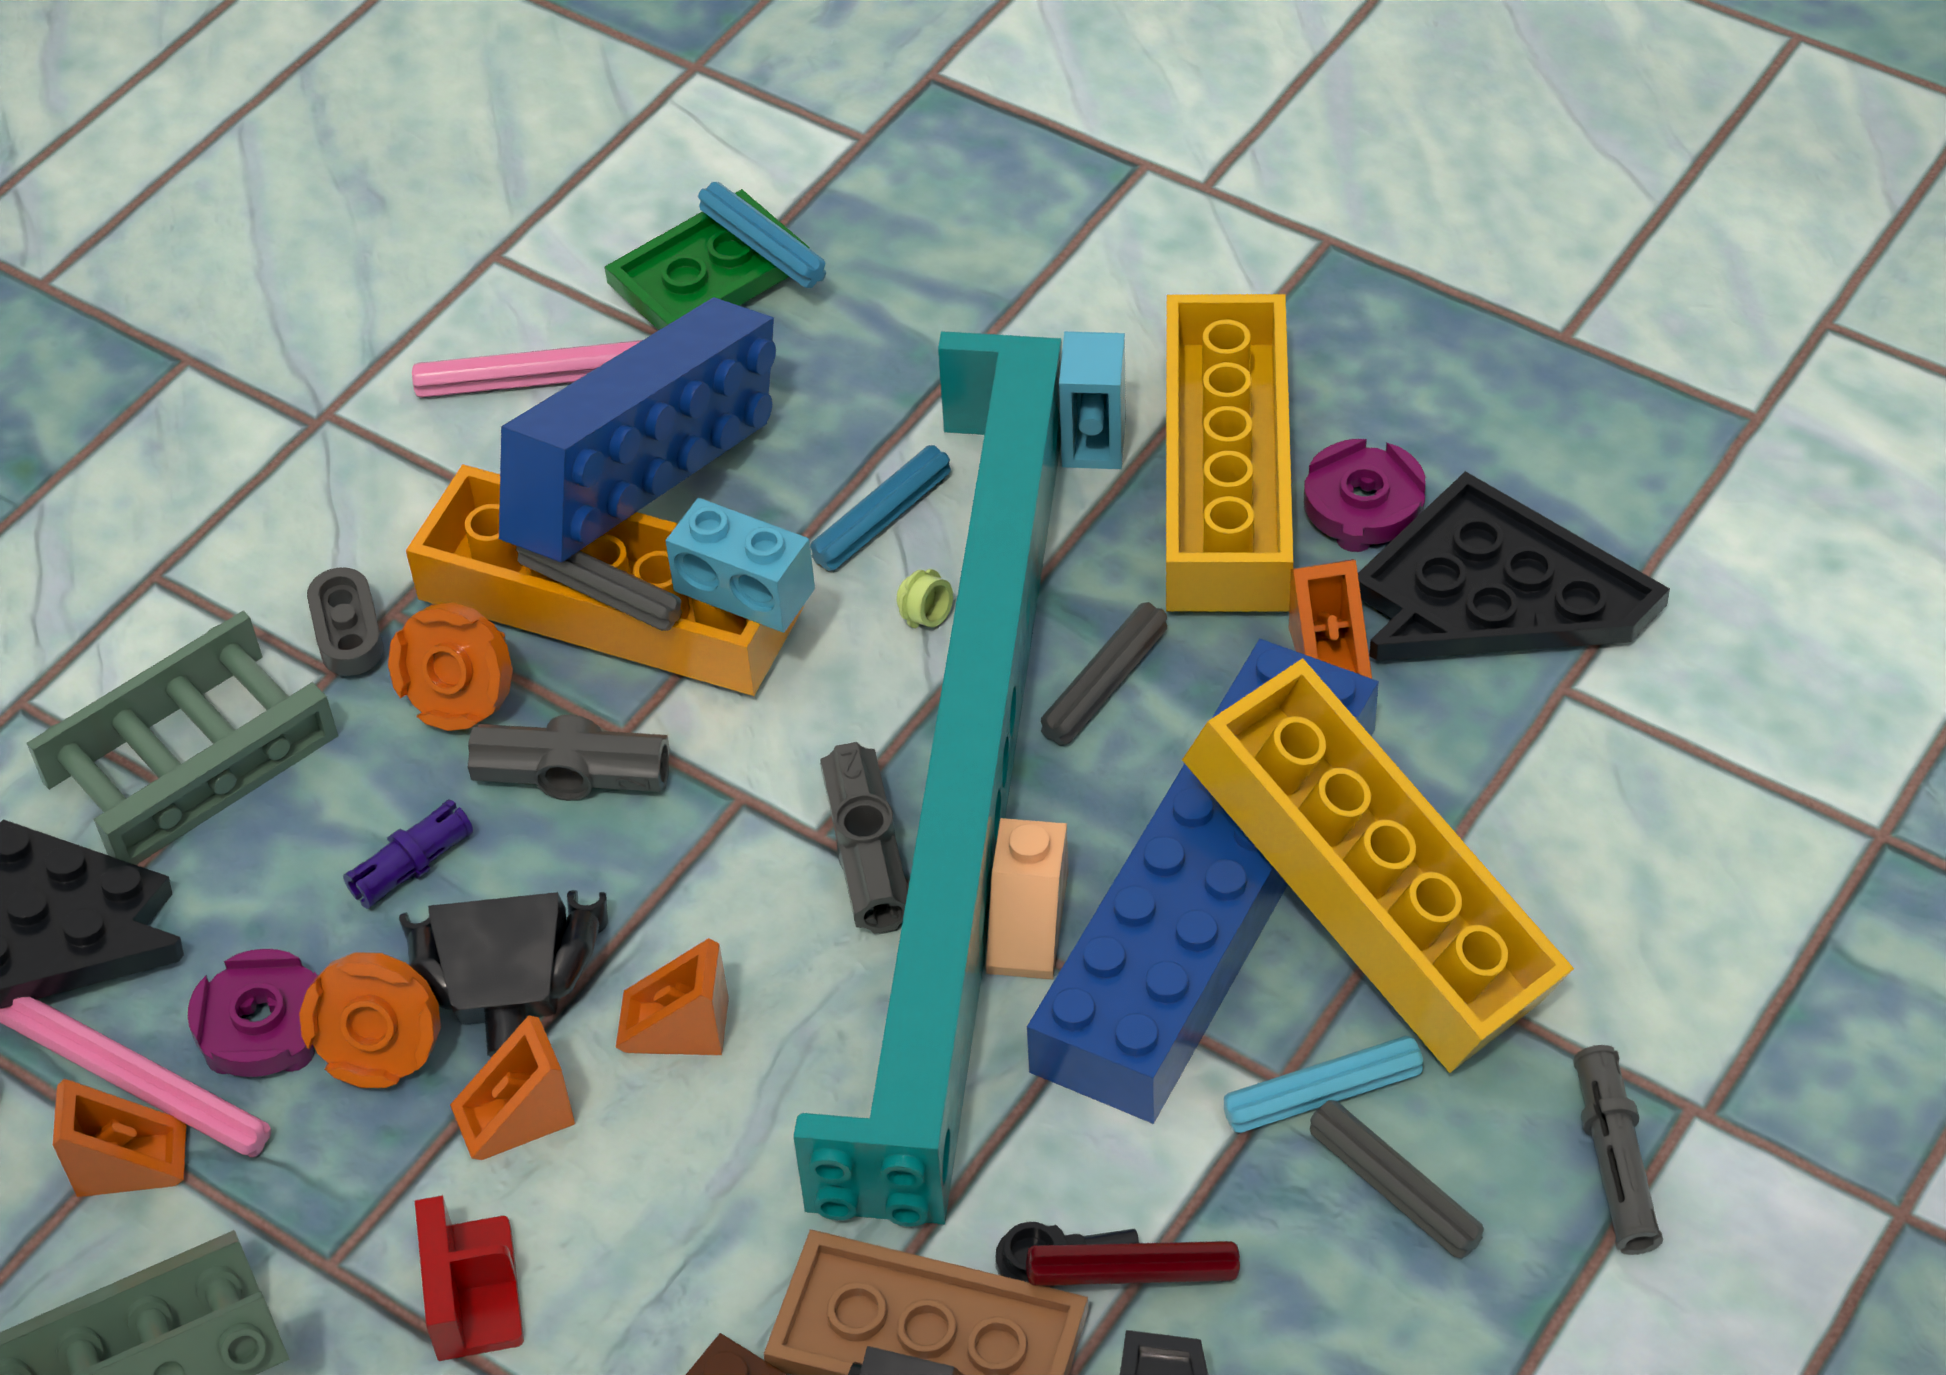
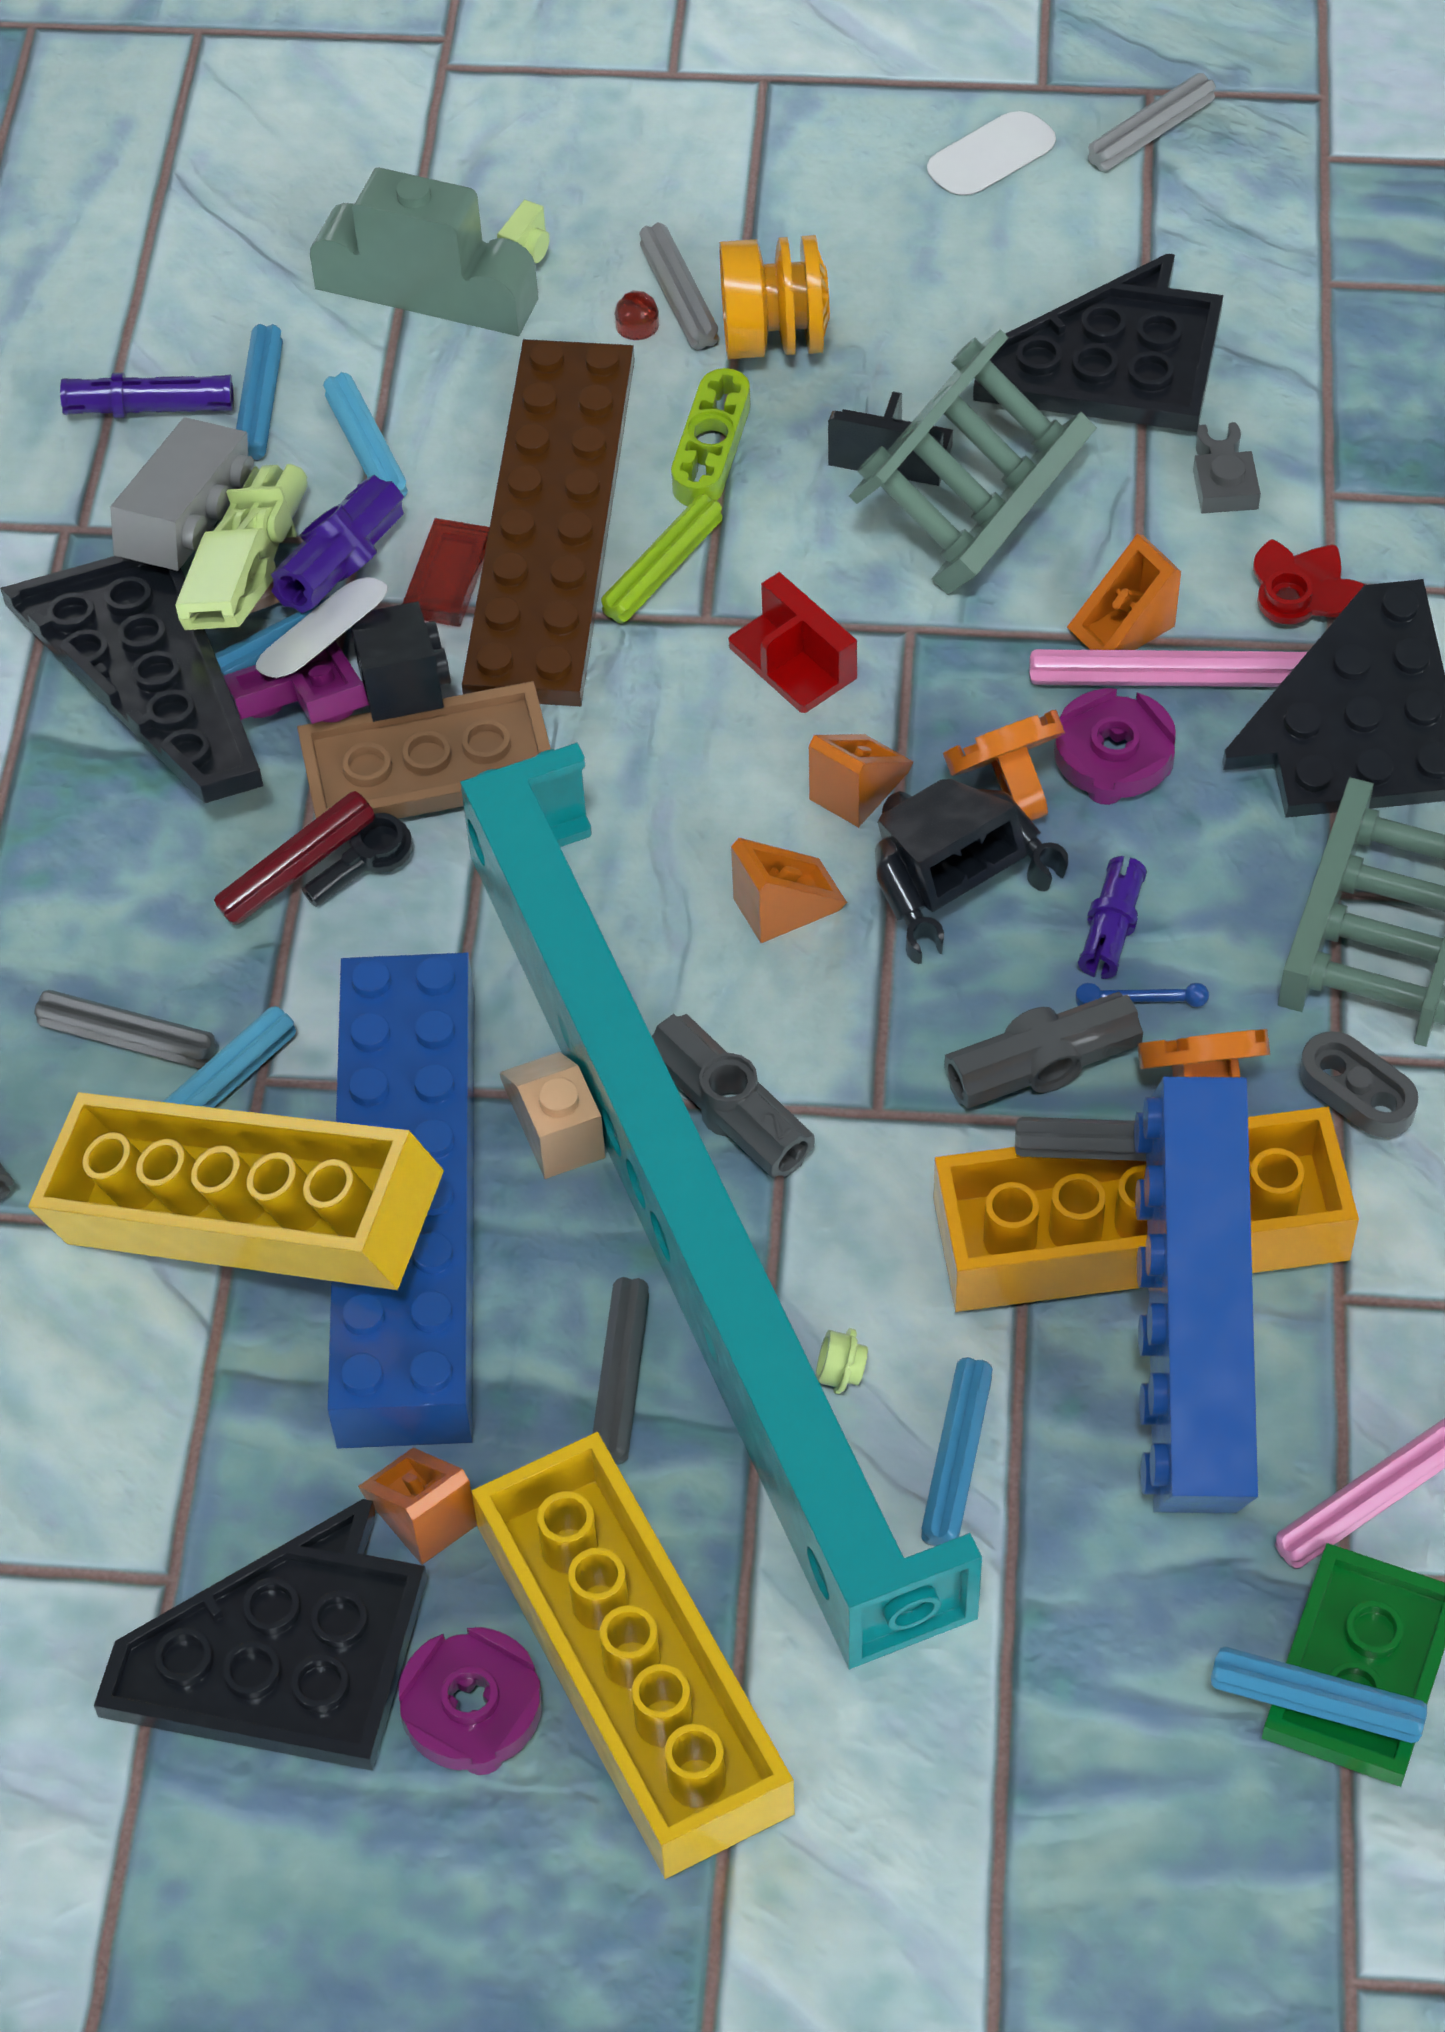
camera: 150 degrees right, 5 degrees up
medium azure brick [665,497,815,633] -> none
medium azure brick [1059,331,1126,469] -> none
none -> blue hinge [1076,982,1209,1007]

